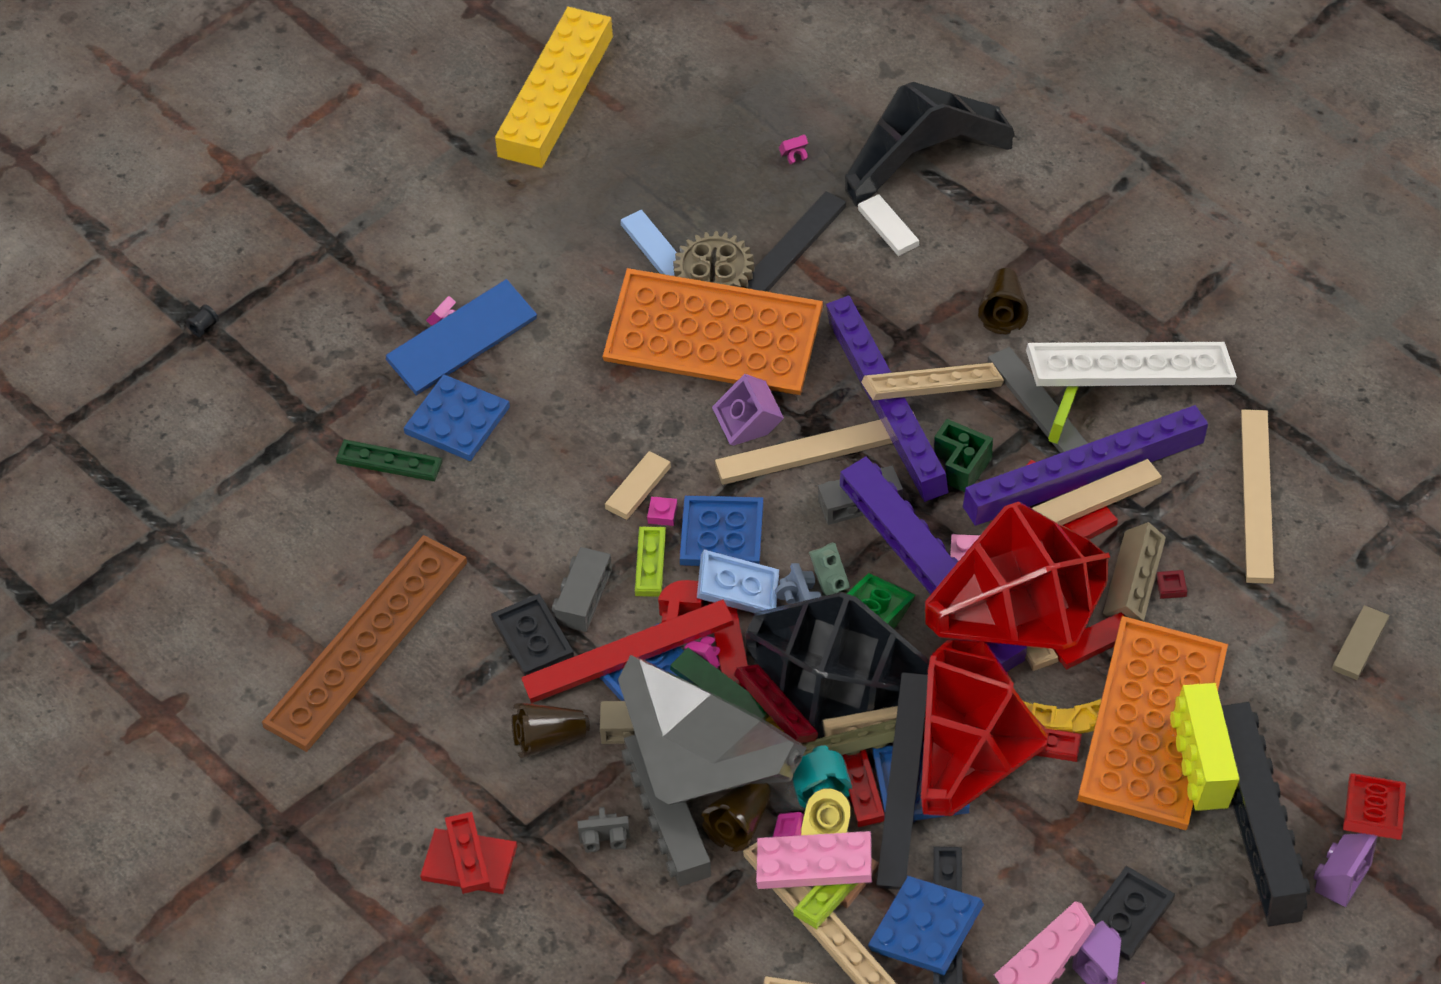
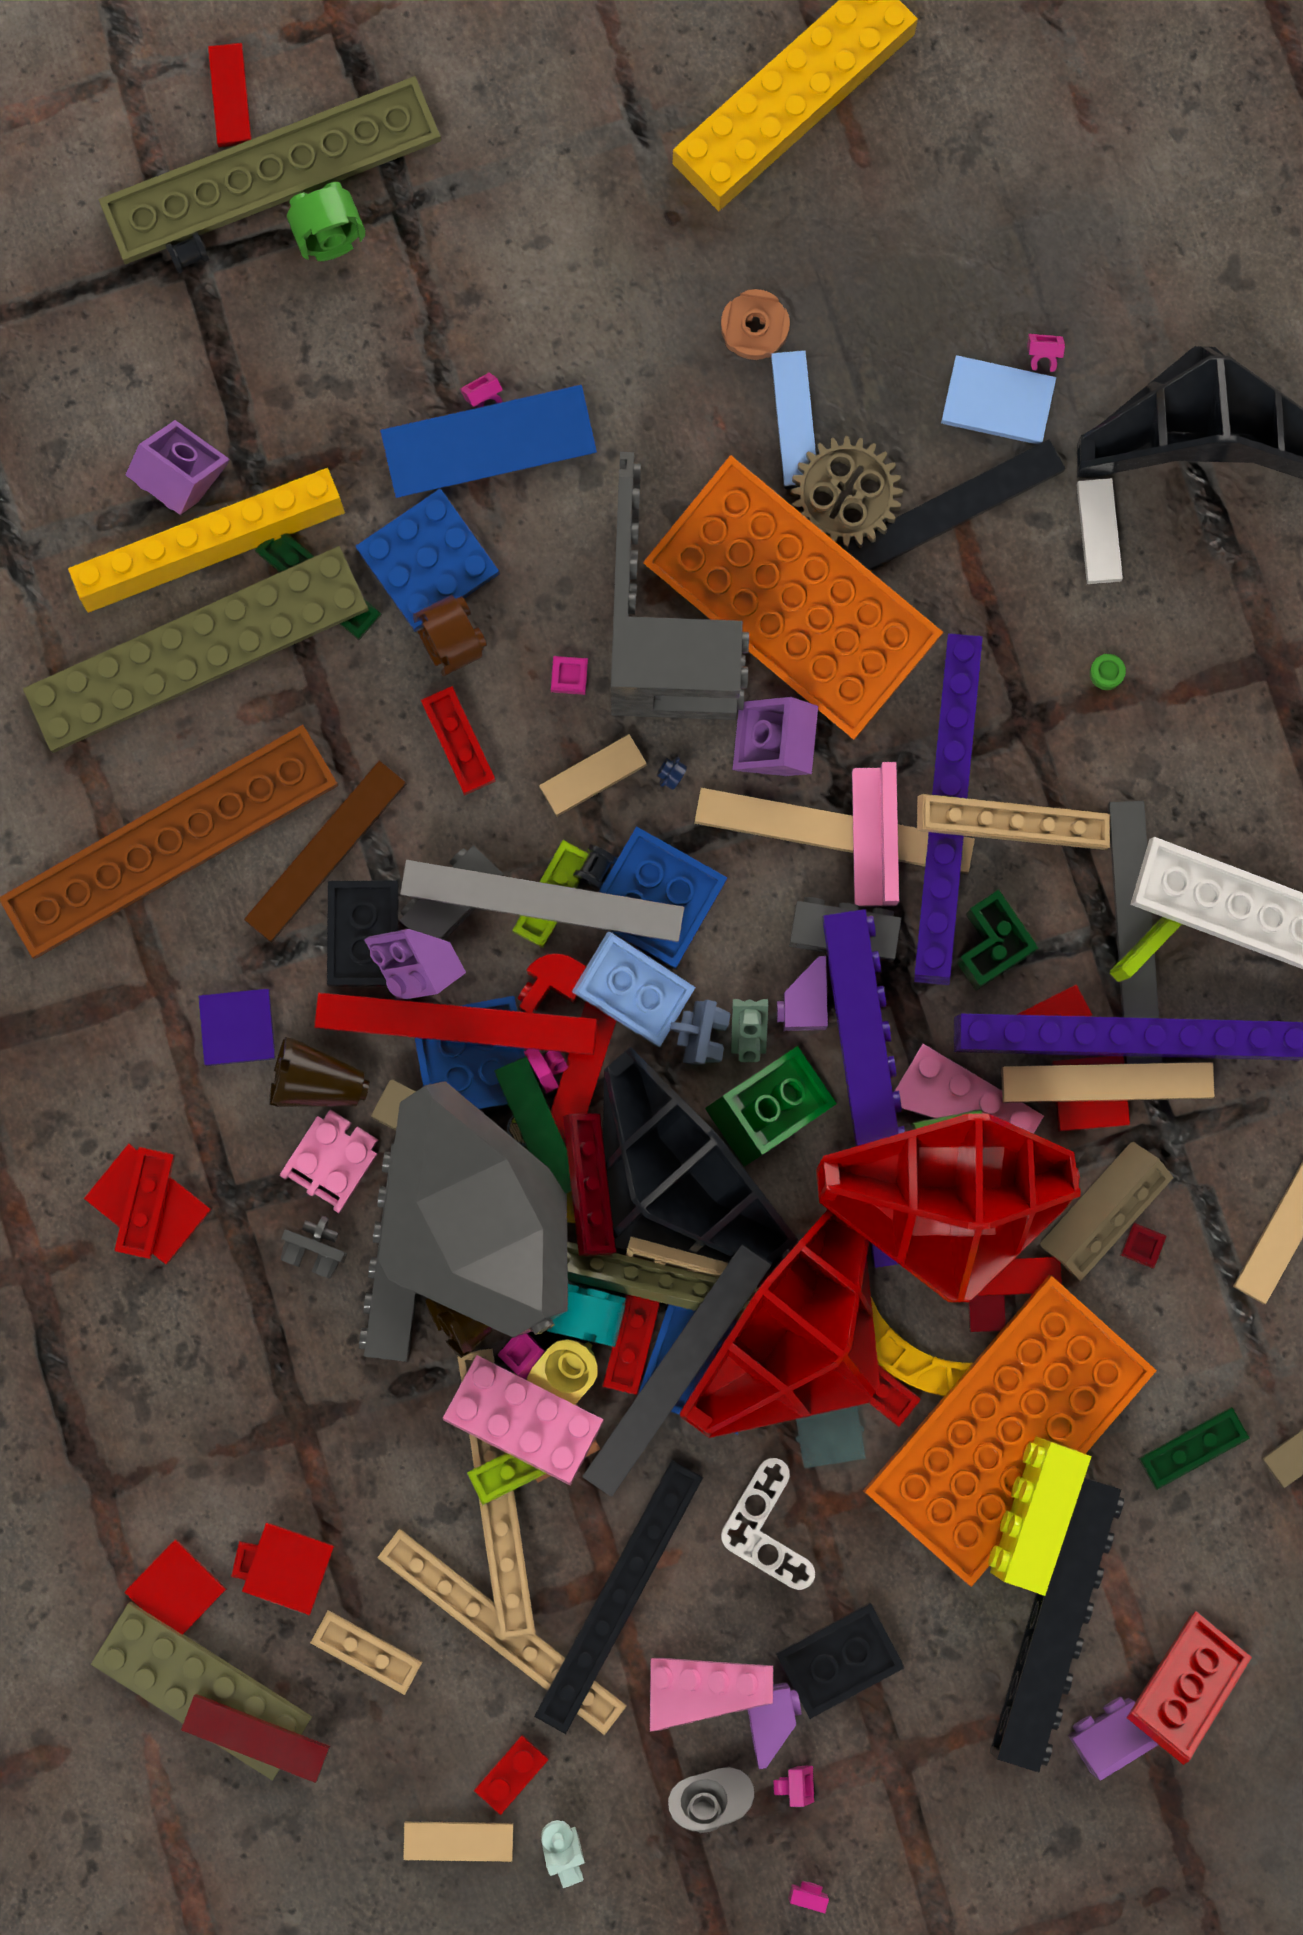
camera: 20 degrees right, 30 degrees up
dark pink plate [647,496,678,526] -> none
blue plate [868,876,984,975] -> none
dark brown cone [978,268,1029,335] -> none
none -> olive plate [23,546,369,753]
none -> yellow brick [68,468,345,613]
none -> olive plate [98,76,441,264]
none -> medium lavender slope [126,420,230,515]
none -> dark purple tile [198,989,276,1066]
none -> red tile [208,43,252,148]
none -> reddish brown tile [244,761,407,943]
none -> bright pink plate [280,1109,378,1213]
none -> bright green brick [287,182,365,261]
none -> medium lavender slope [365,929,466,1000]
none -> light grey tile [400,860,684,942]
none -> reddish brown brick [413,595,487,676]
none -> red plate [421,686,496,796]
none -> dark pink tile [551,656,588,695]
none -> black bush [573,844,617,890]
none -> dark grey bracket [611,452,749,720]
none -> dark blue plate [656,757,687,790]
none -> nougat plate [721,289,790,360]
none -> white beam [721,1458,815,1590]
none -> medium lavender slope [777,956,828,1031]
none -> clear light blue piece [796,1406,866,1468]
none -> bright pink panel [852,762,899,907]
none -> light blue tile [941,355,1056,445]
none -> dark red tile [968,1295,1006,1332]
none -> bright green tile [1090,654,1126,690]
none -> dark green tile [1138,1407,1250,1490]

